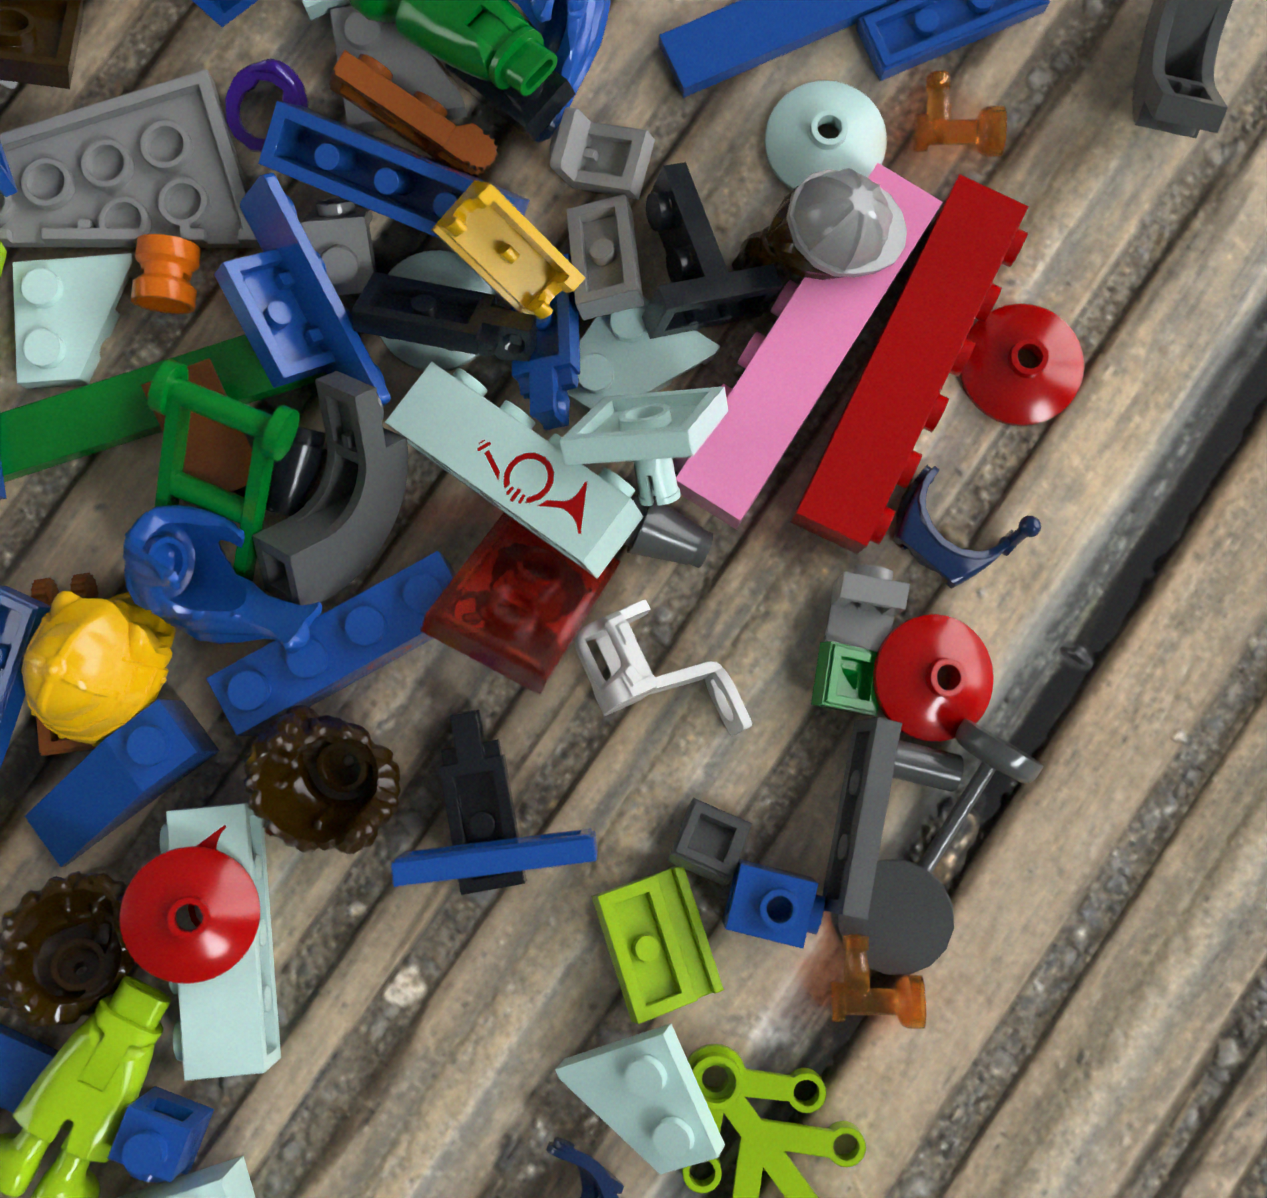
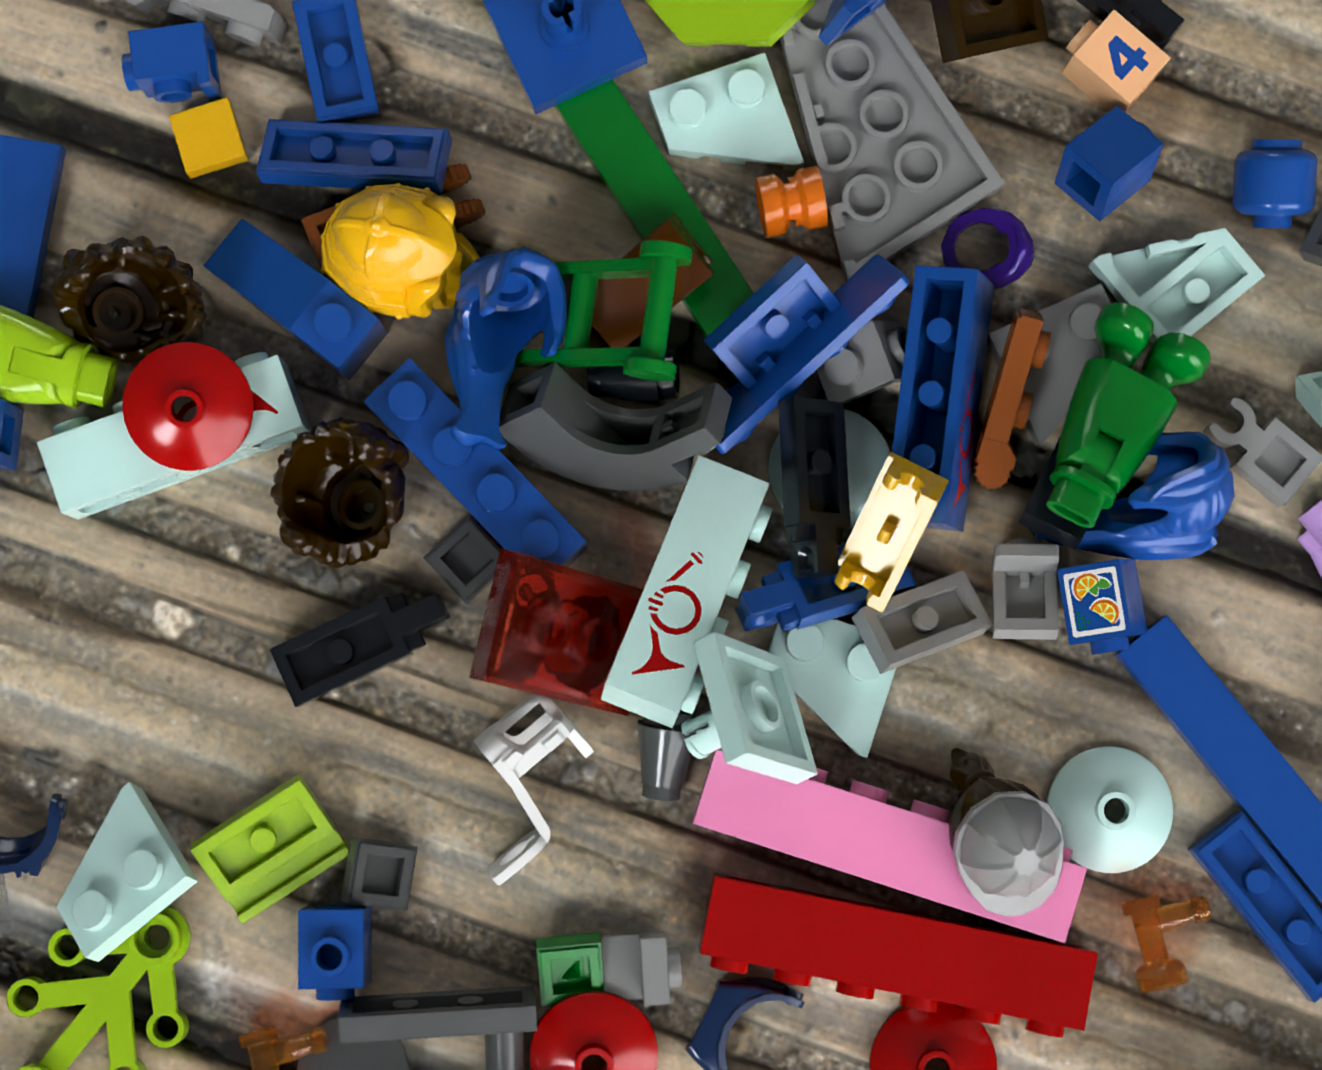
camera: 70 degrees right, 0 degrees up
blue tile [391,828,598,887] -> none
black bracket [642,162,782,339] -> none
none -> dark grey tile [423,515,510,605]
none -> blue brick [1057,559,1148,655]

